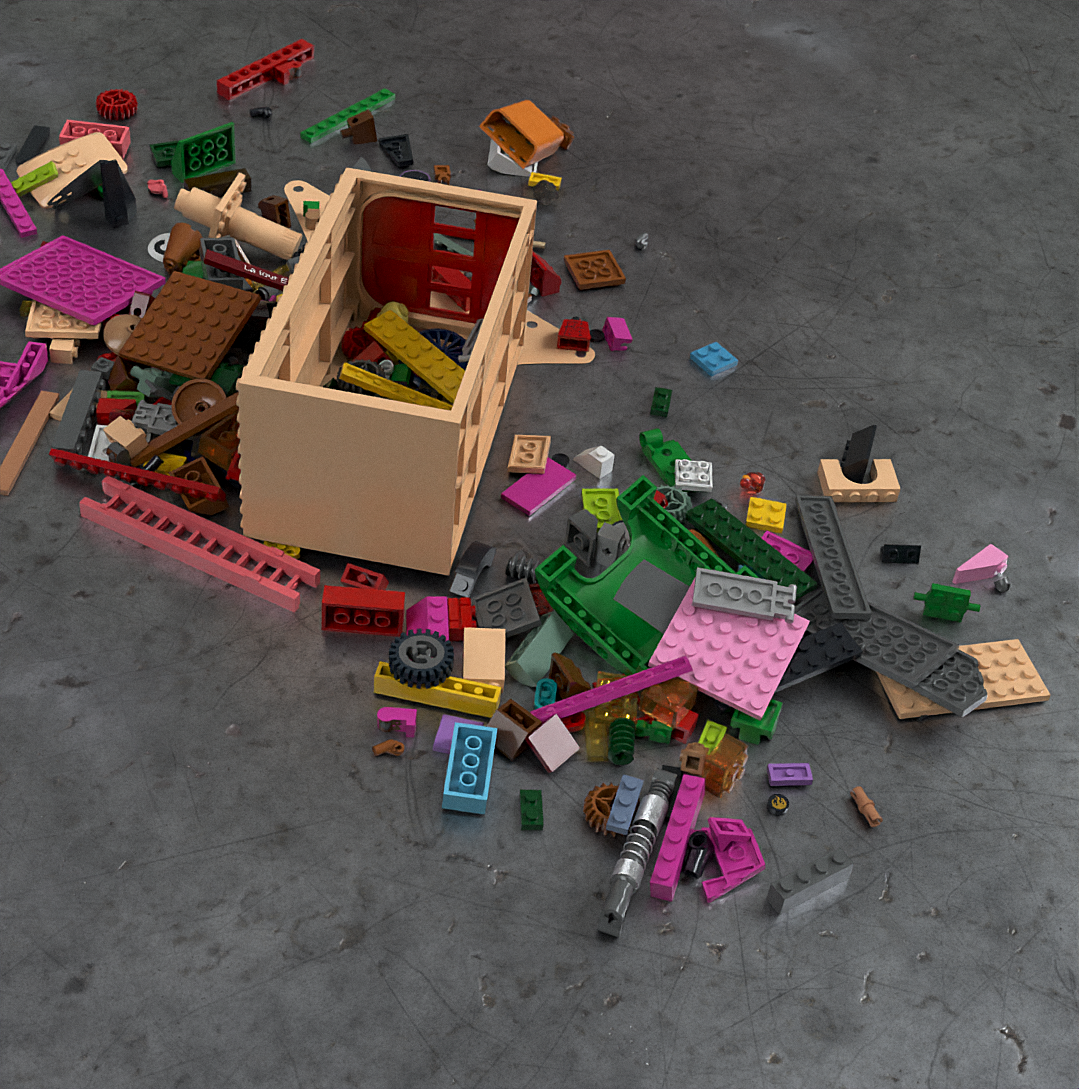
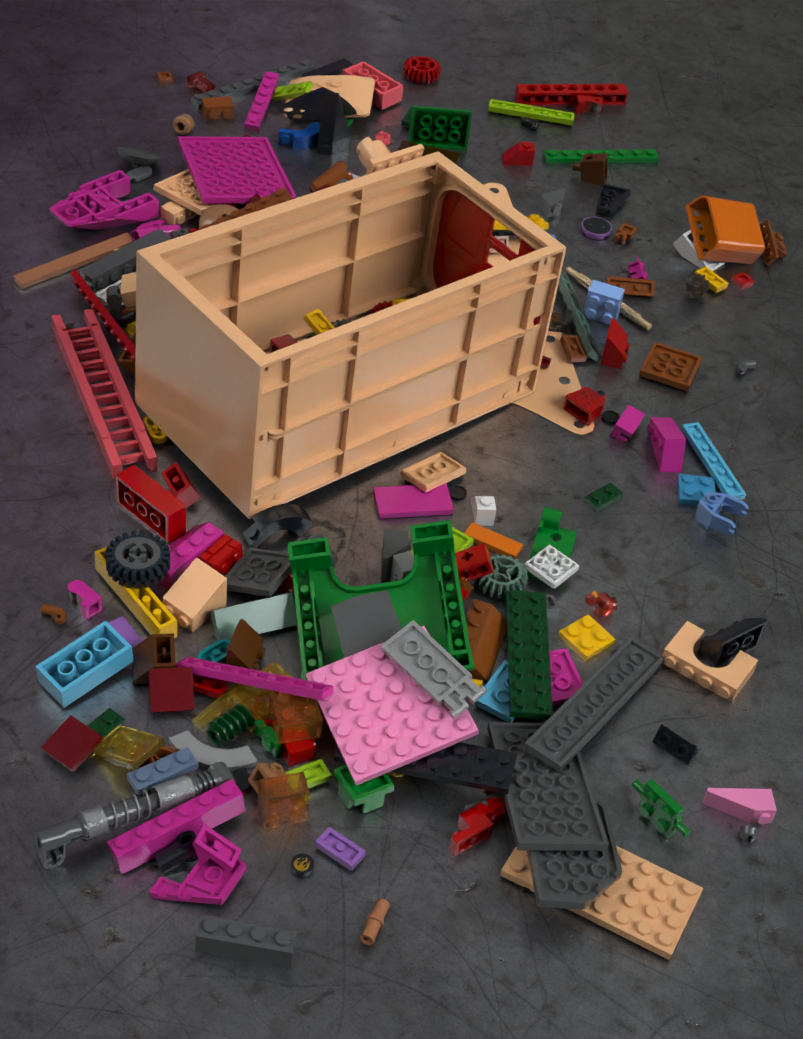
camera: 40 degrees right, 0 degrees up
none -> dark red tile [40,715,104,773]
none -> clear yellow tile [90,725,166,771]
none -> dark pink pin [131,219,181,242]
none -> light grey tile [168,730,258,772]
none -> blue arch [278,122,320,150]
none -> red plate [449,795,508,856]
none -> orange tile [464,522,523,560]
none -> lime plate [488,99,575,126]
none -> red slope [502,141,535,166]
none -> dark pink wedge [647,417,686,472]
none -> medium azure plate [681,422,746,500]
none -> medium blue piece [695,492,749,535]
none -> red tile [731,272,755,290]

